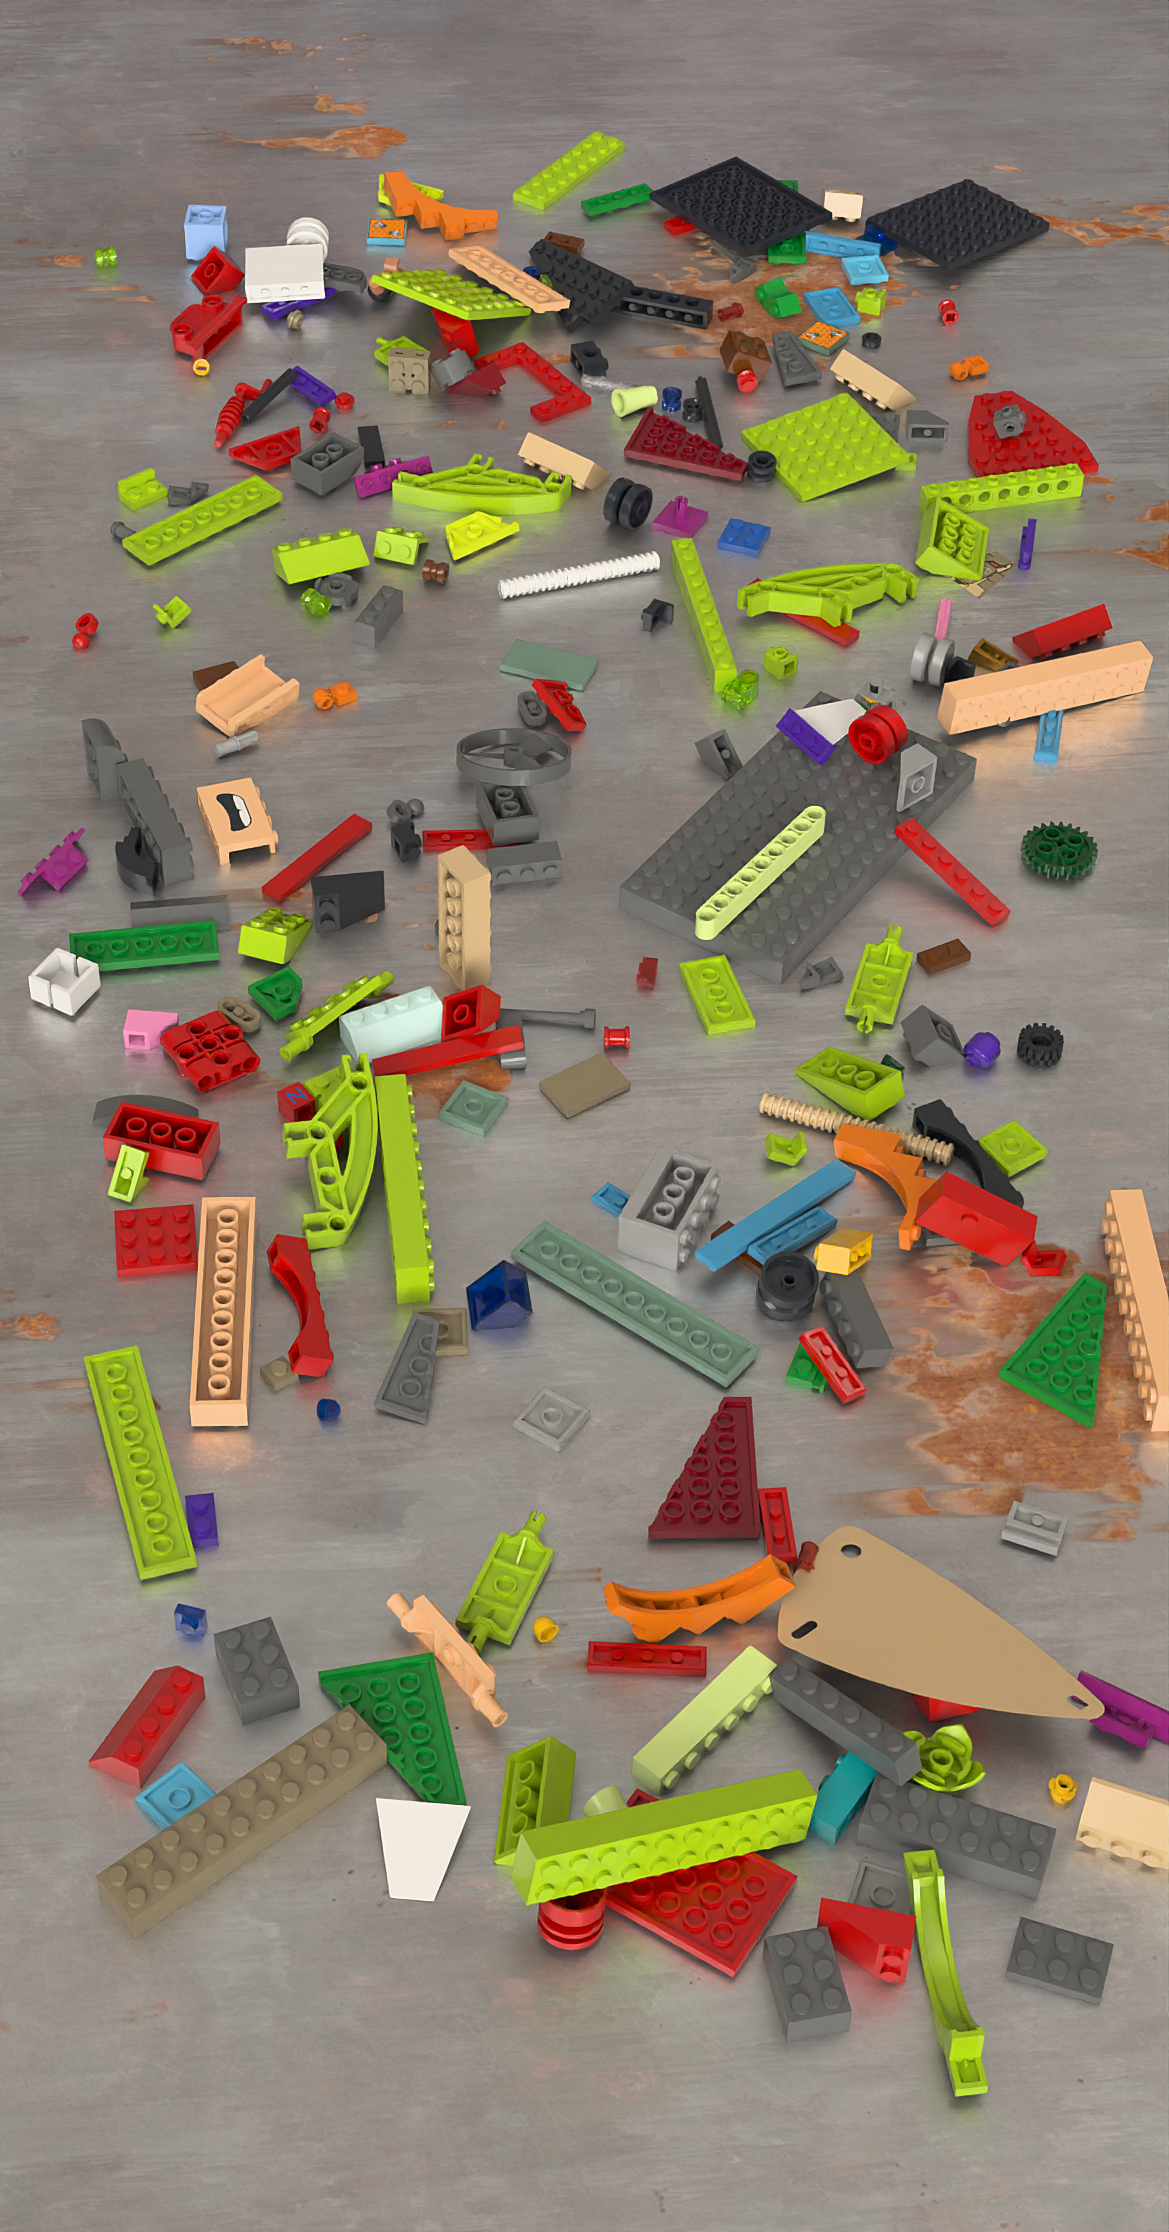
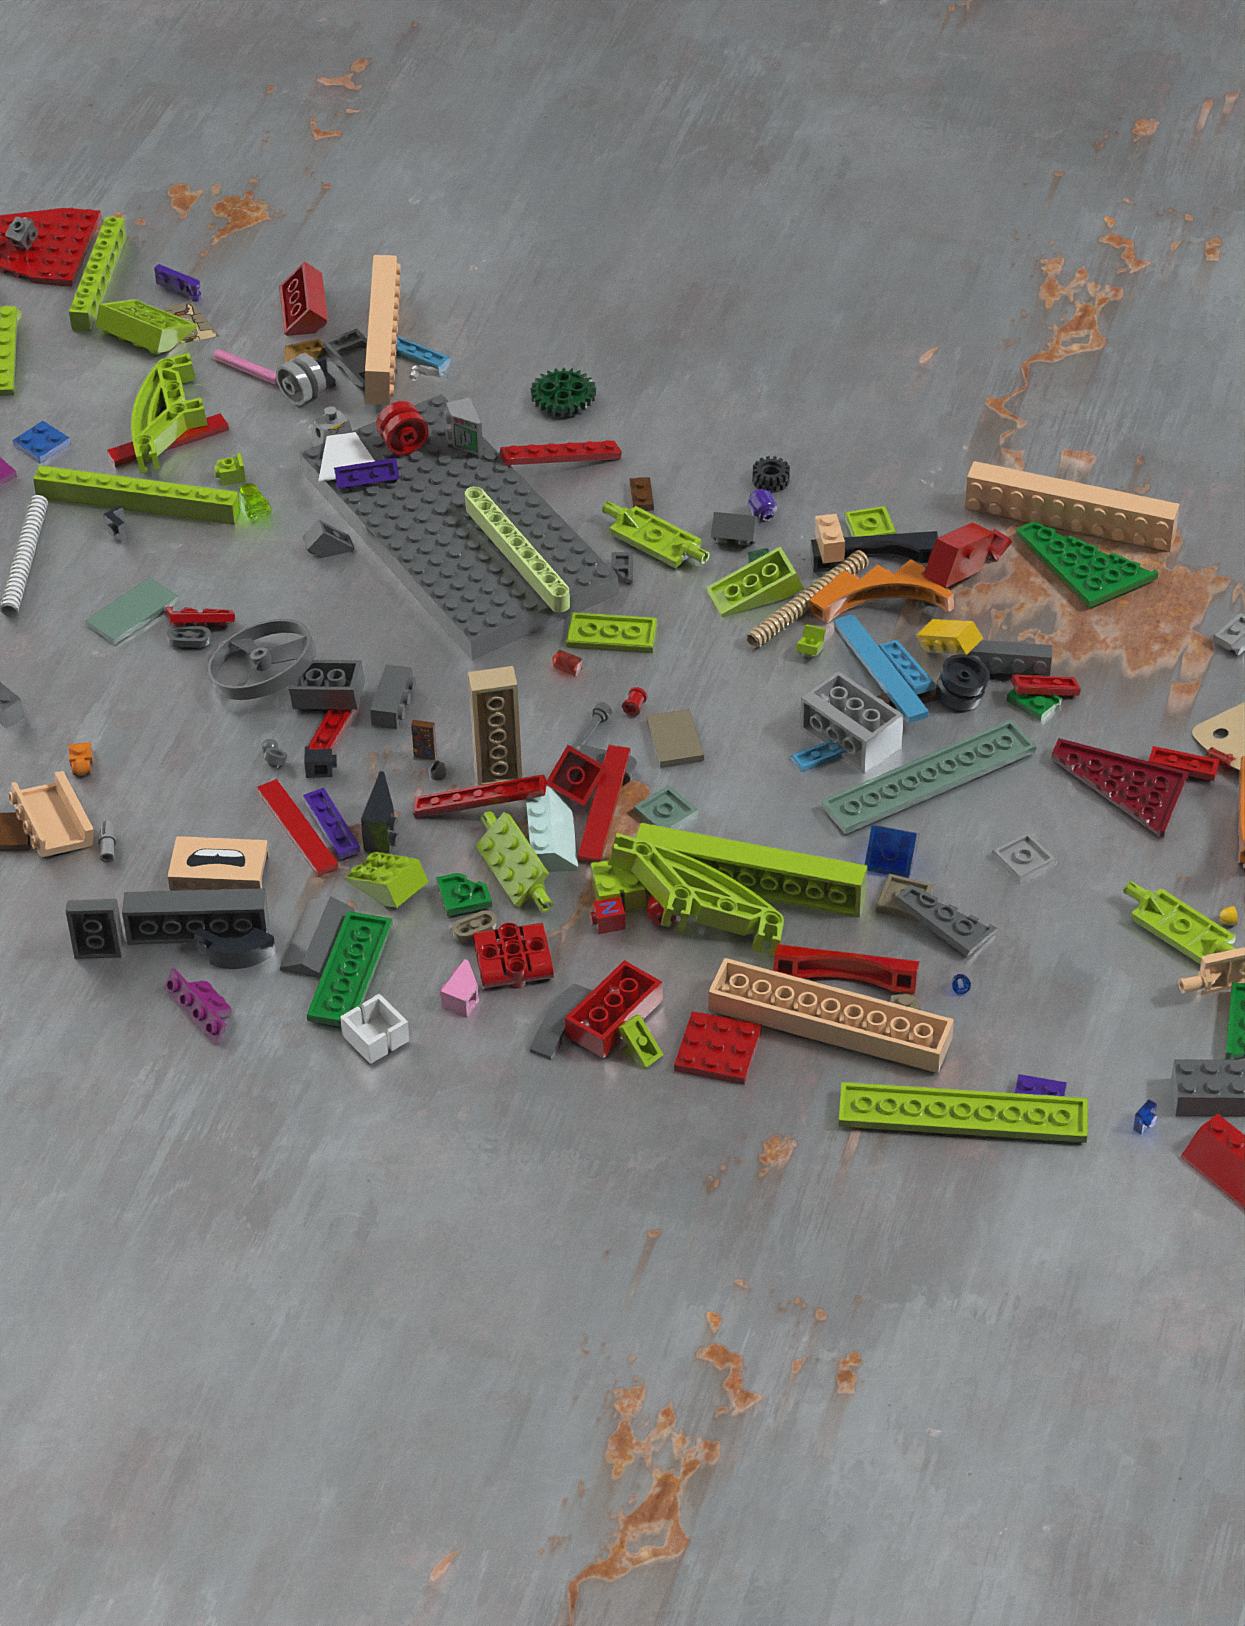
camera: 65 degrees left, 0 degrees up
none -> dark purple plate [303,788,360,860]
none -> clear bar [409,365,448,381]
none -> red tile [413,774,546,819]
none -> light nougat brick [815,514,845,563]

